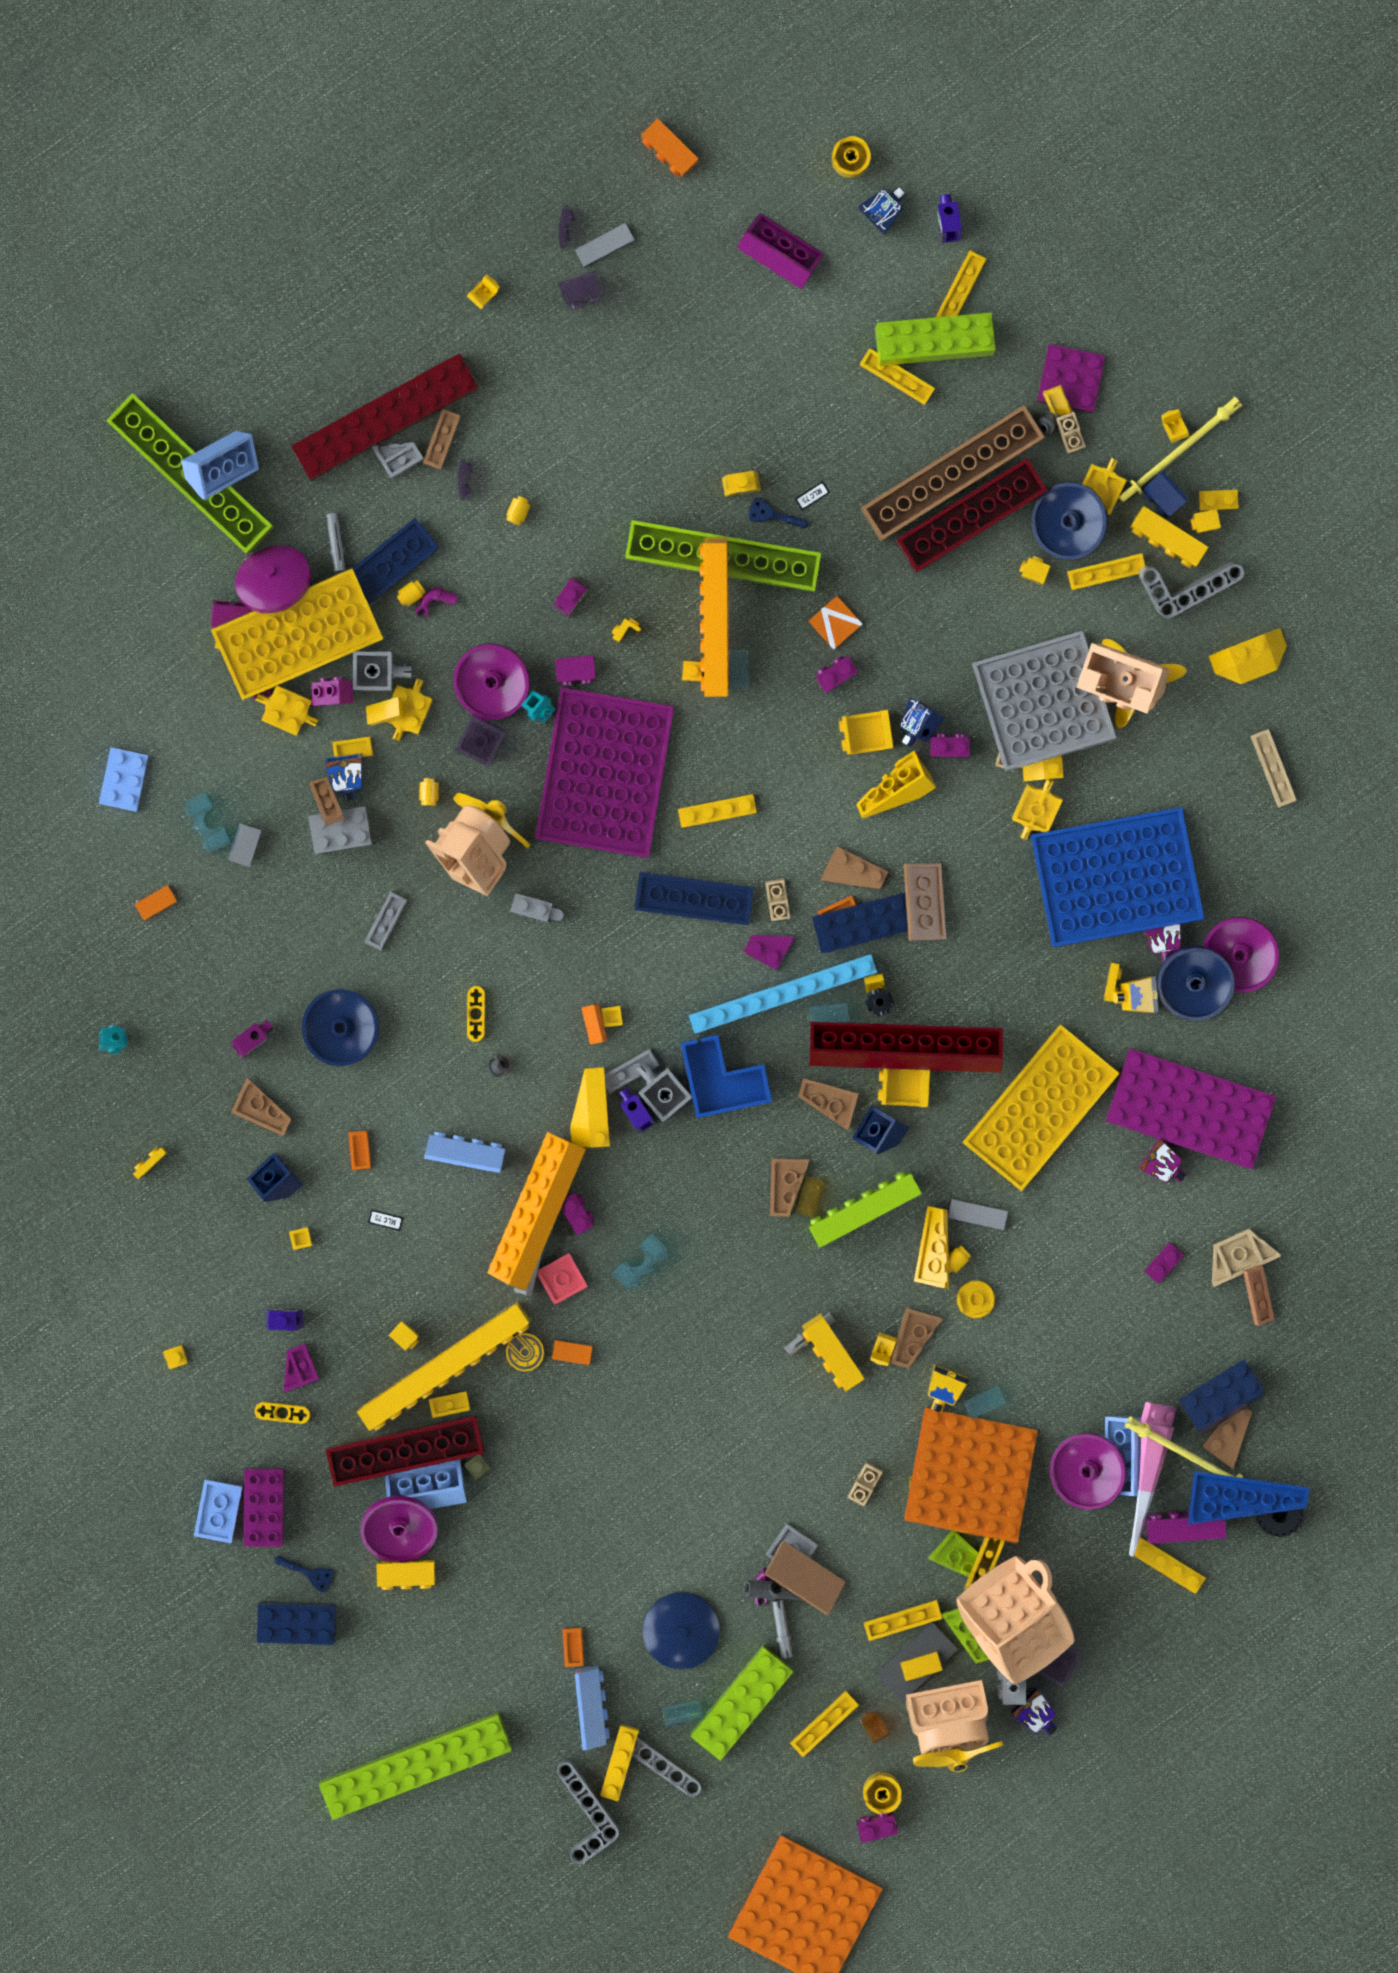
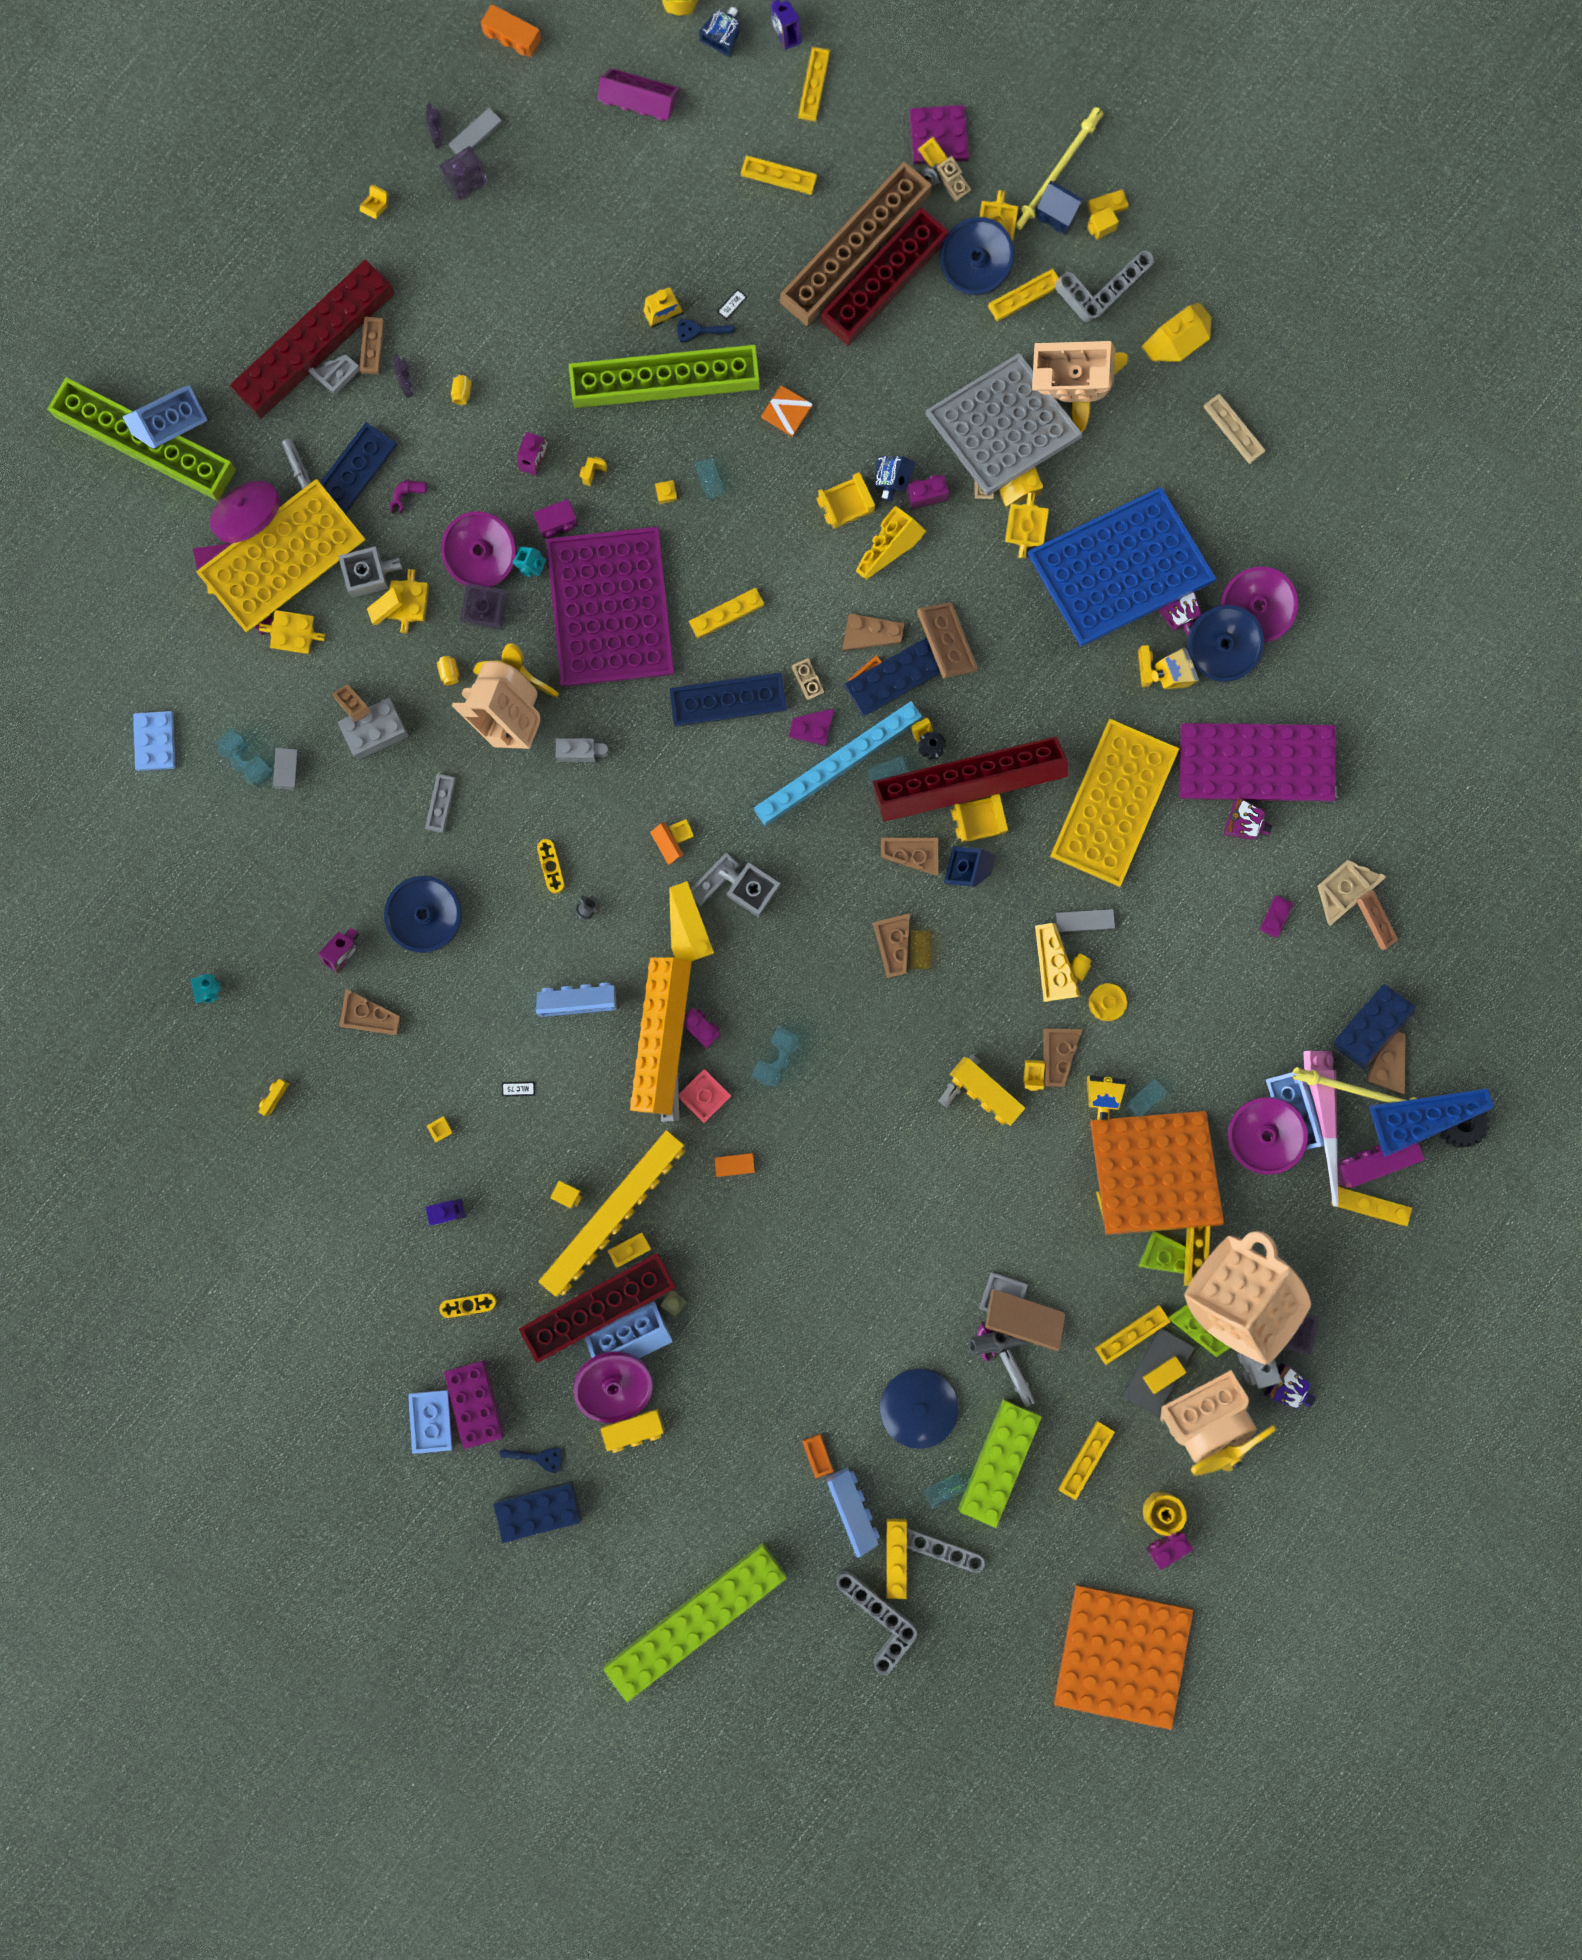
camera: 25 degrees left, 5 degrees down
orange tile [135,885,178,921] -> none
yellow plate [163,1345,188,1370] -> none
dark blue slope [247,1153,303,1202] -> none
magenta wing [283,1343,319,1393] -> none
magenta brick [312,677,353,706] -> none
torso [325,753,362,800] -> none
yellow tile [332,737,373,757] -> none
orange tile [348,1130,371,1170] -> none
yellow brick [397,580,426,607] -> none
tile [506,1333,544,1372] -> none
dark purple torso [619,1088,656,1133] -> none
blue piece [680,1034,772,1118] -> none
light orange brick [700,537,729,697] -> none
lime brick [808,1170,922,1248] -> none
magenta brick [815,656,858,694] -> none
tan slope [847,1461,883,1506] -> none
clear orange bracket [860,1711,890,1744] -> none
lime brick [875,313,996,366] -> none
yellow brick [1019,556,1050,585] -> none
yellow brick [1130,506,1208,569] -> none
yellow bracket [1161,409,1189,443] -> none

